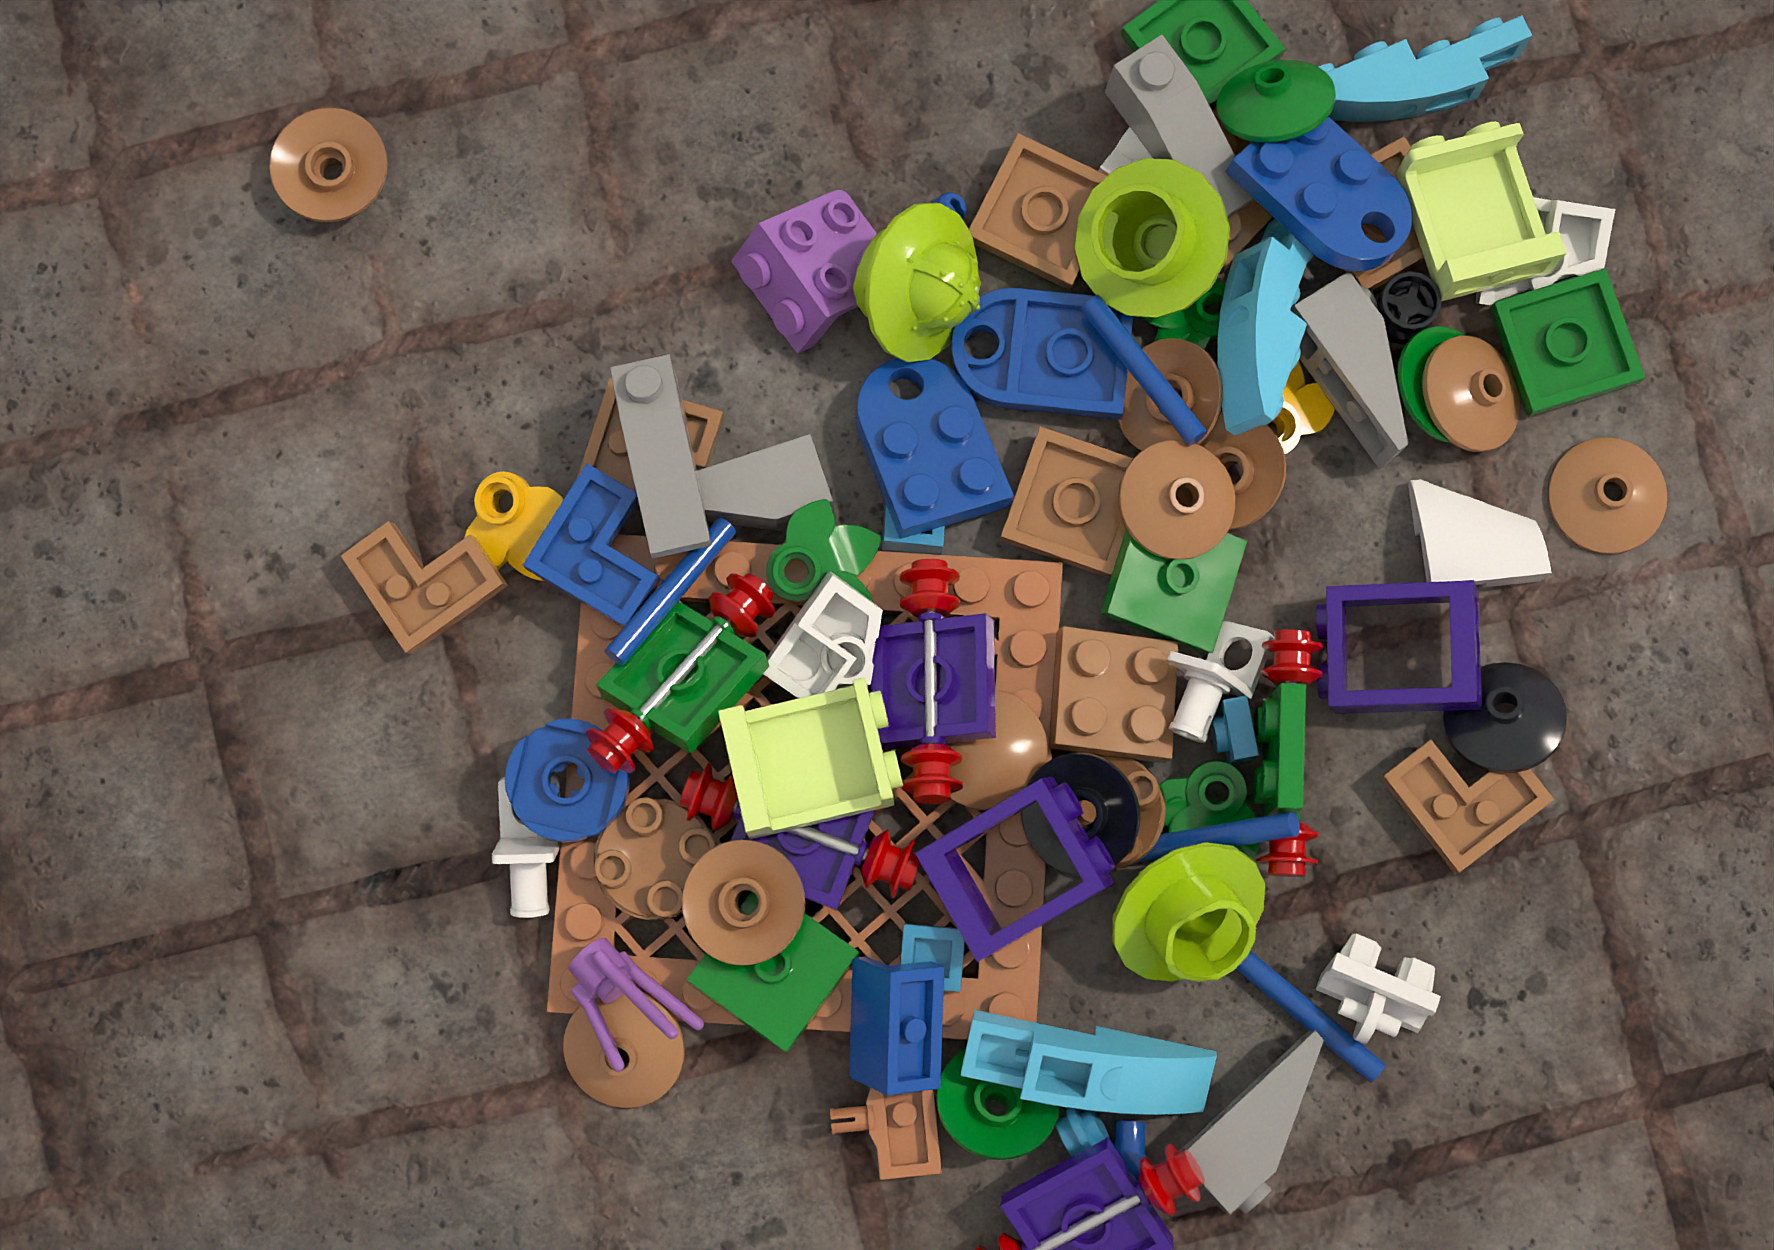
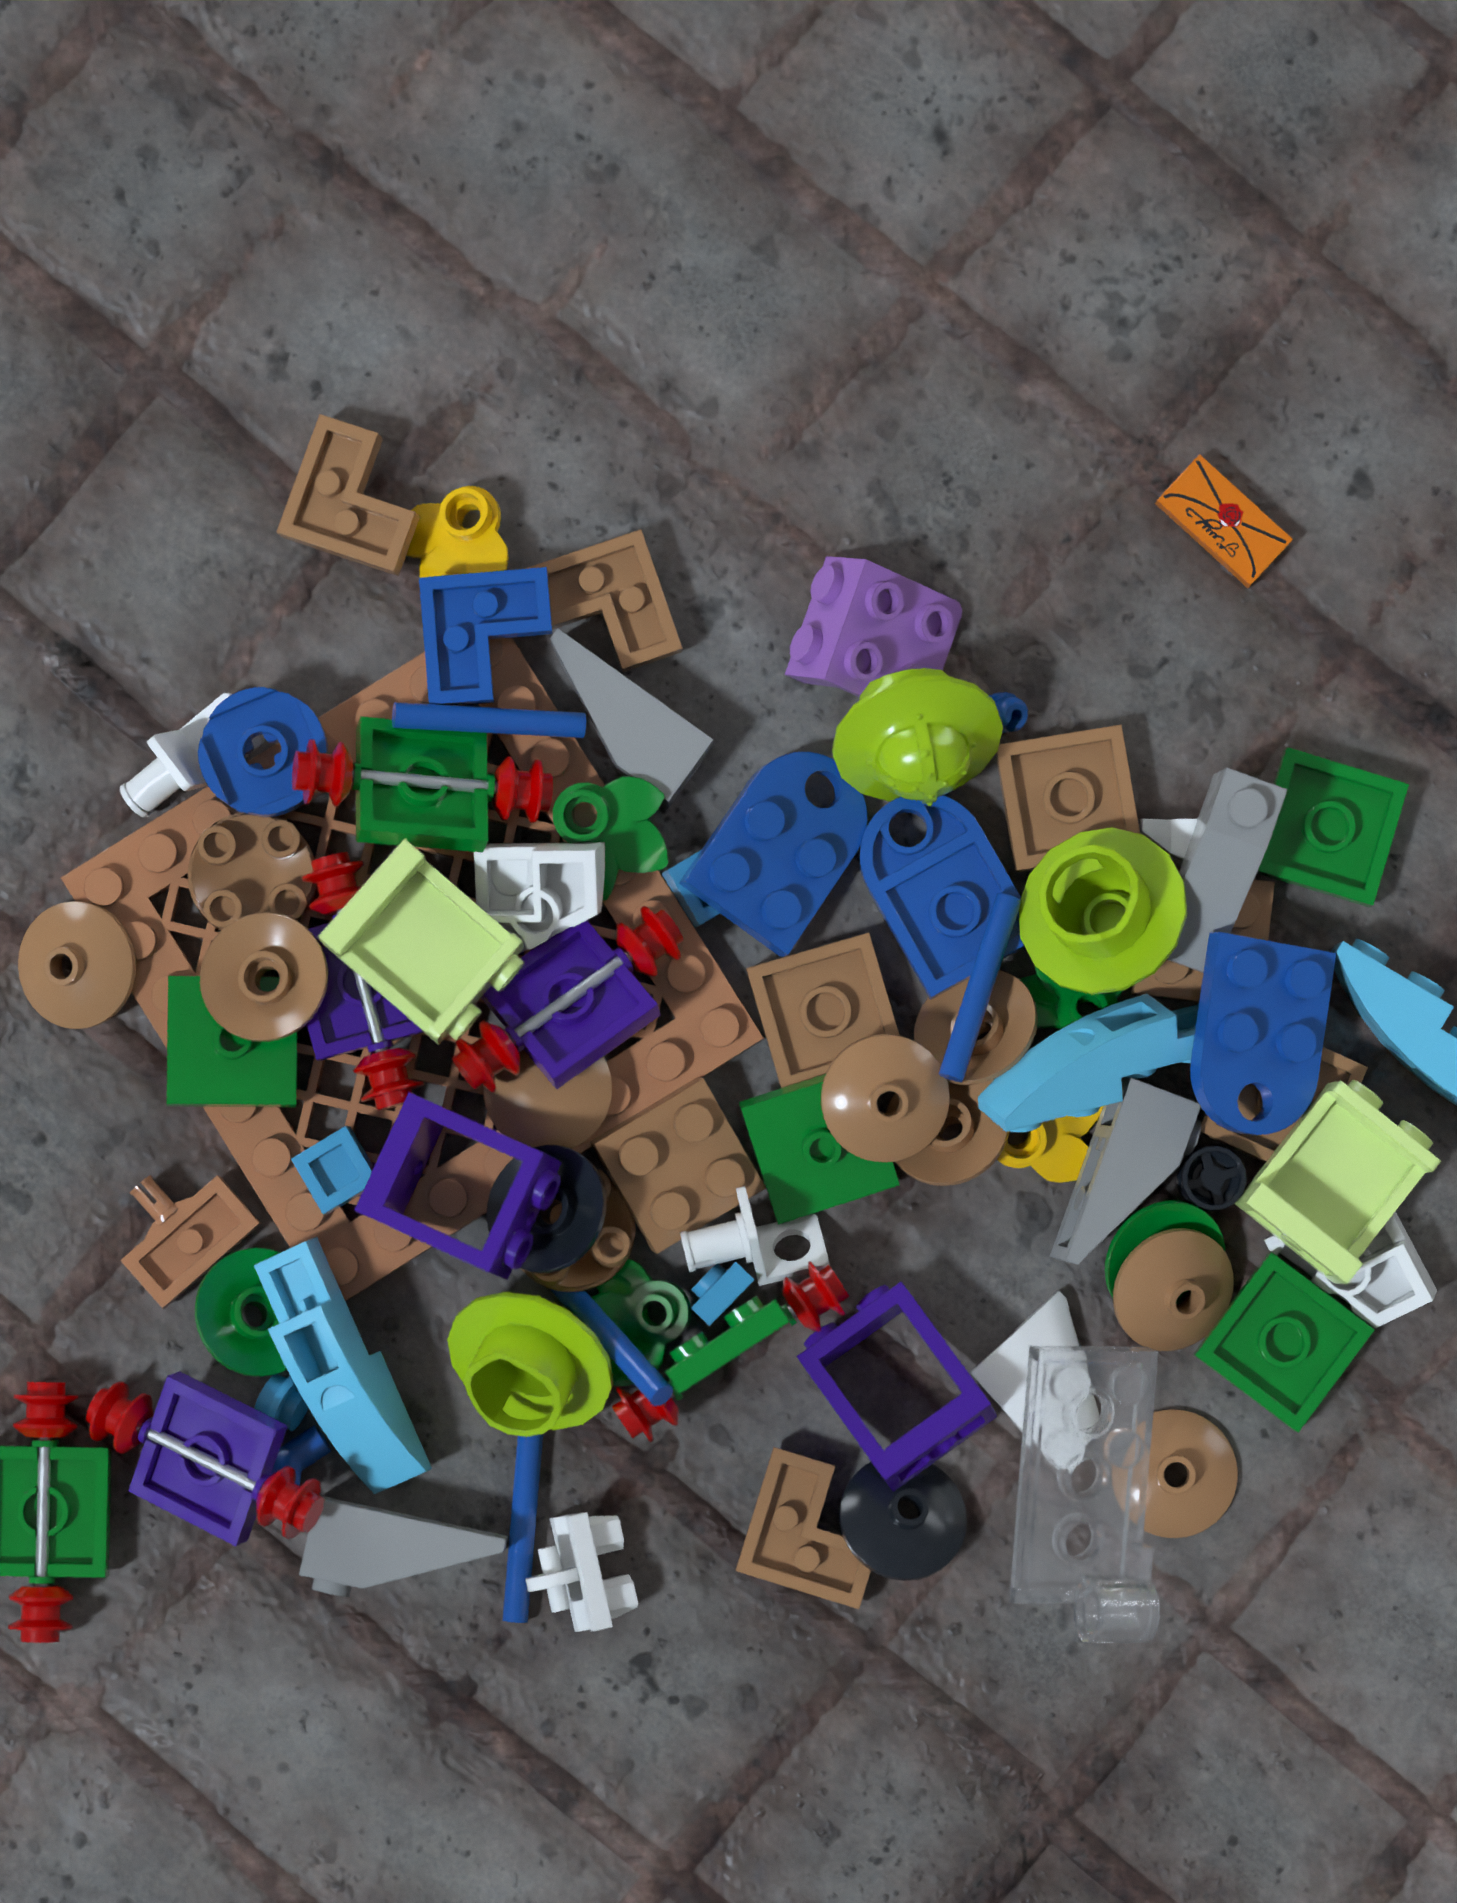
camera: 50 degrees right, 5 degrees up
medium nougat dish [270,108,388,222] -> none
medium lavender plant [569,938,704,1072] -> none
light grey slope [610,354,712,559] -> none
blue panel [849,957,944,1095] -> none
green dish [1217,60,1336,142] -> none
none -> clear hinge [1009,1346,1160,1644]

